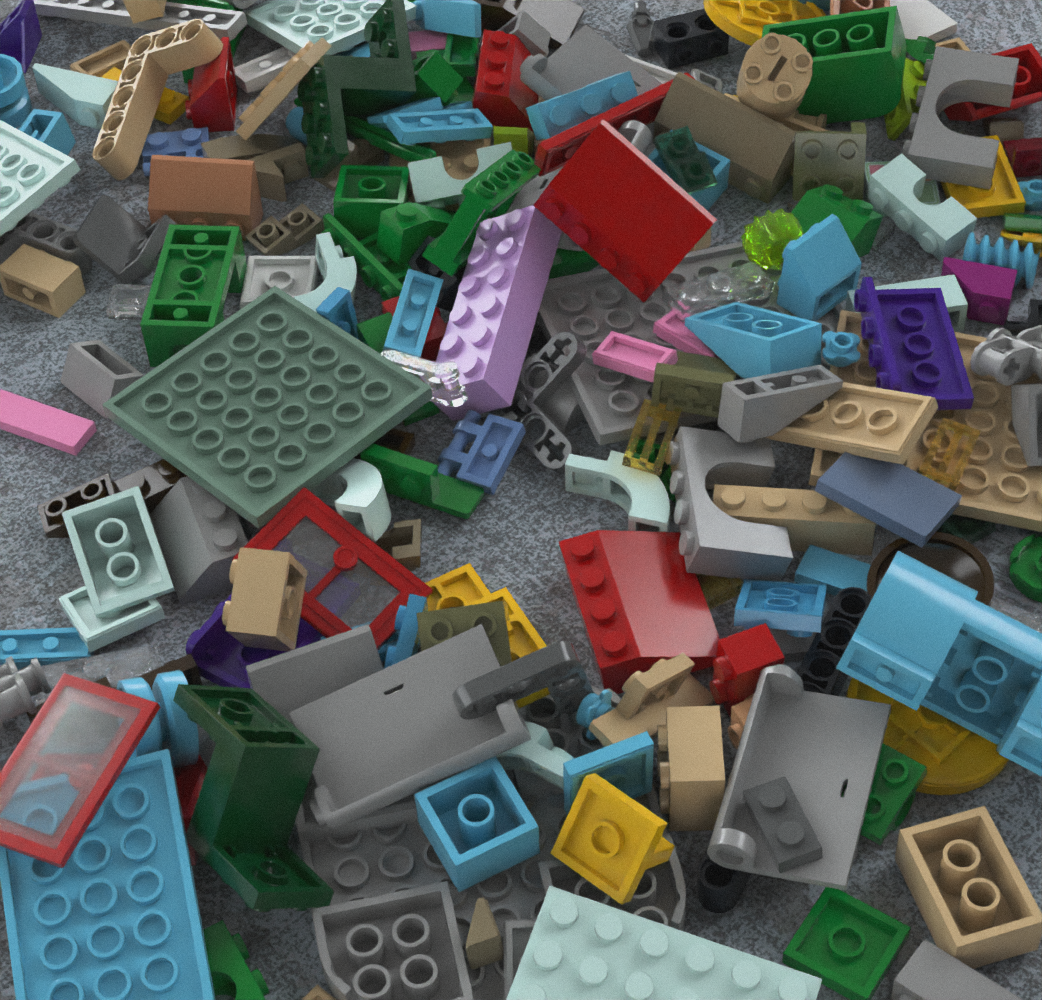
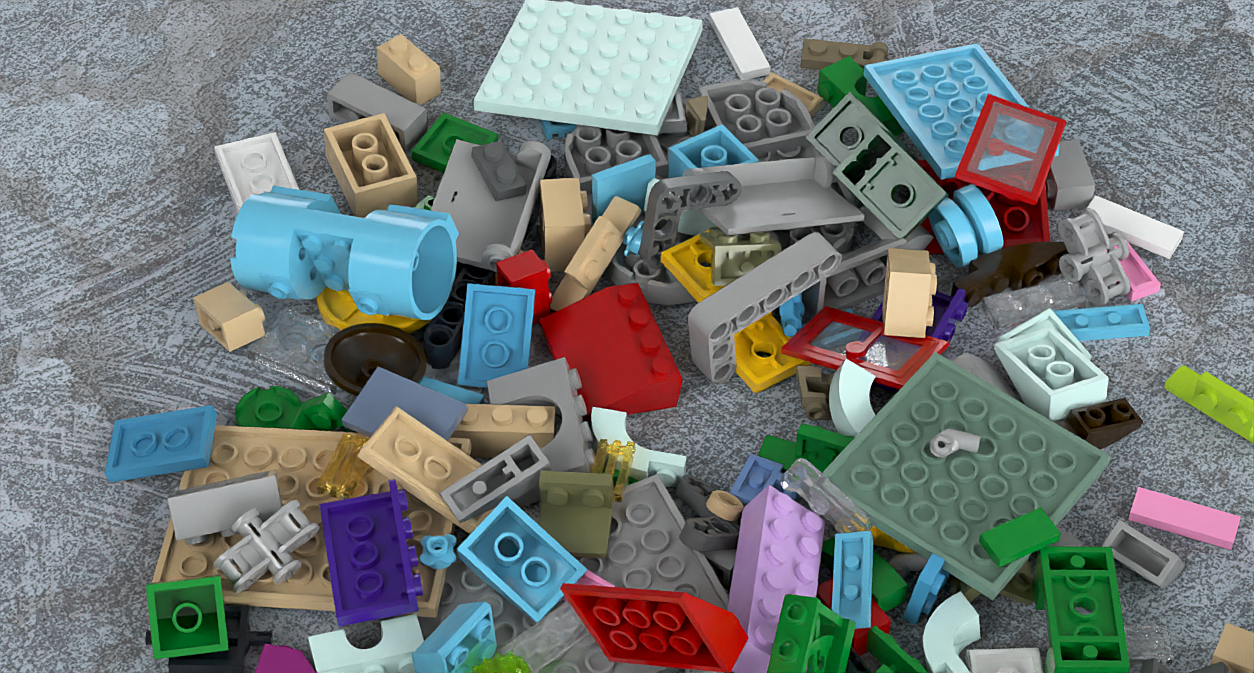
camera: 170 degrees right, 0 degrees up
yellow bracket [550,773,675,905] -> none
bright pink tile [592,331,678,383] -> none
none -> green bracket [290,392,348,431]
none -> light grey beam [688,232,842,386]
none -> tan tile [706,490,743,521]
none -> light grey arm [930,429,981,457]
none -> green tile [979,507,1061,568]

